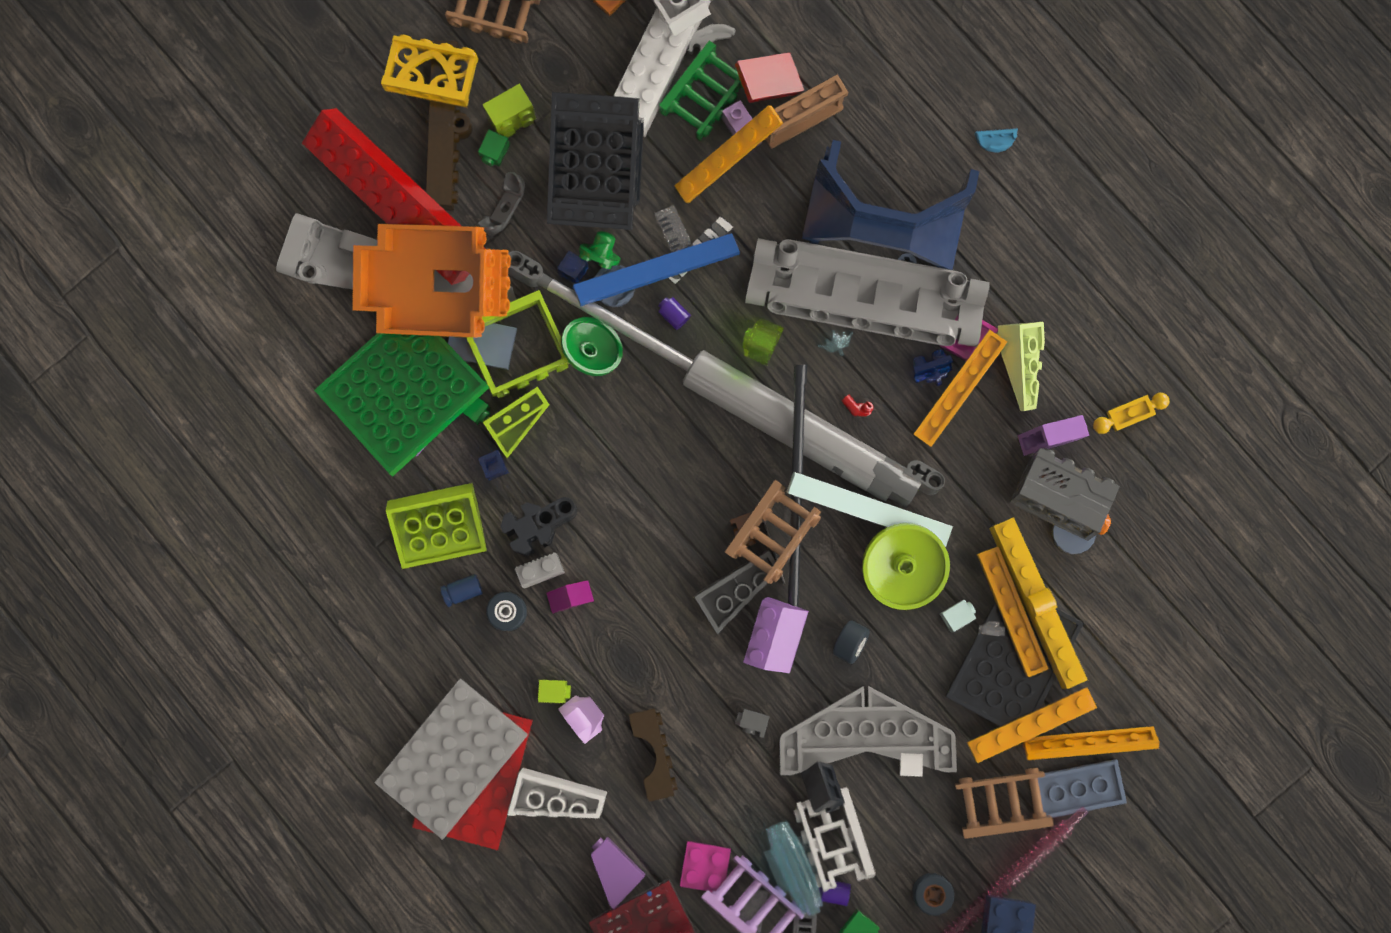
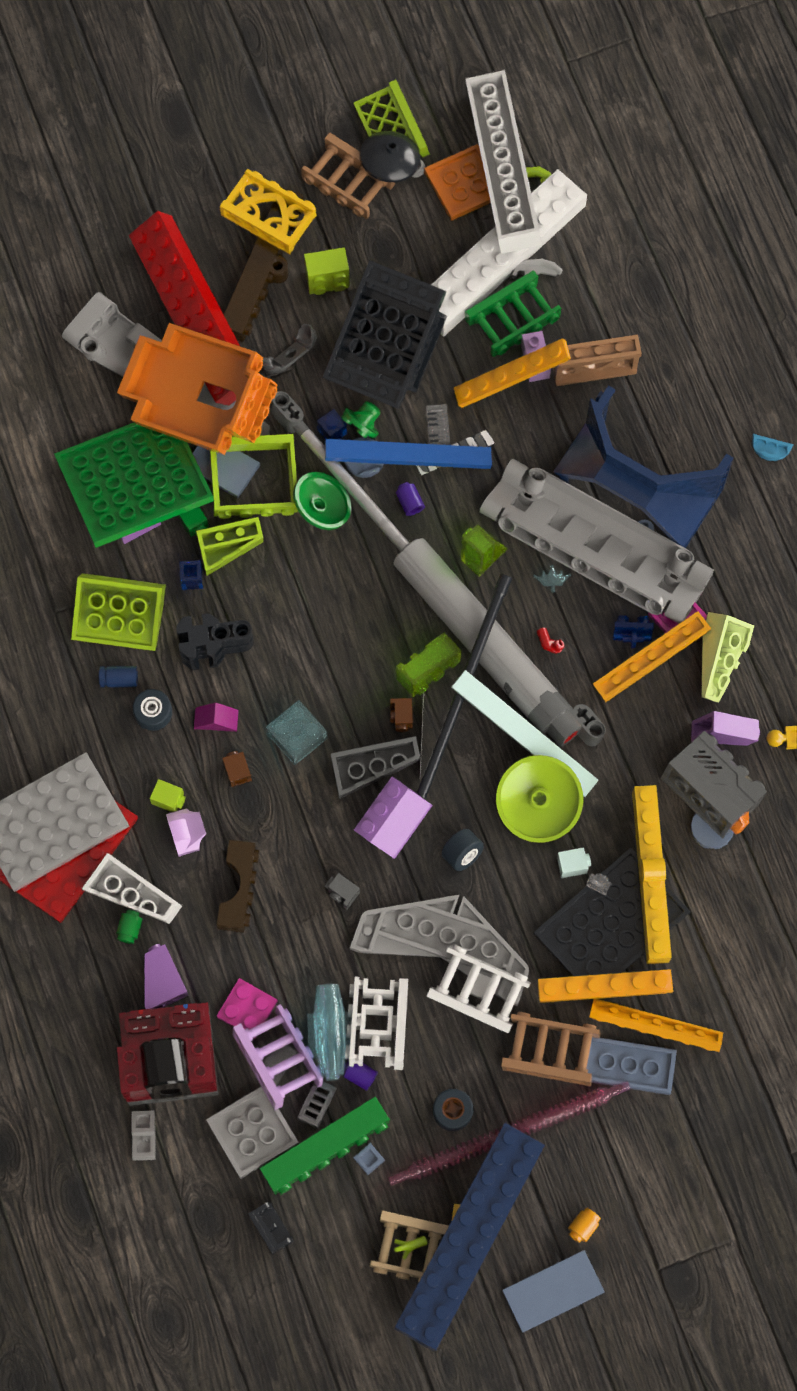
camera: 20 degrees right, 10 degrees down
green brick [478,130,510,167] -> none
light grey brick [515,552,565,589] -> none
medium nougat fence [725,480,821,584] -> none
tile [735,53,804,103] -> none
black hinge [801,761,845,814] -> none
light orange plate [977,546,1049,677] -> none
none -> green brick [116,910,143,944]
none -> reddish brown brick [222,751,252,787]
none -> clear light blue brick [266,700,328,765]
none -> clear neon green wedge [396,632,462,697]
none -> white fence [427,945,531,1033]

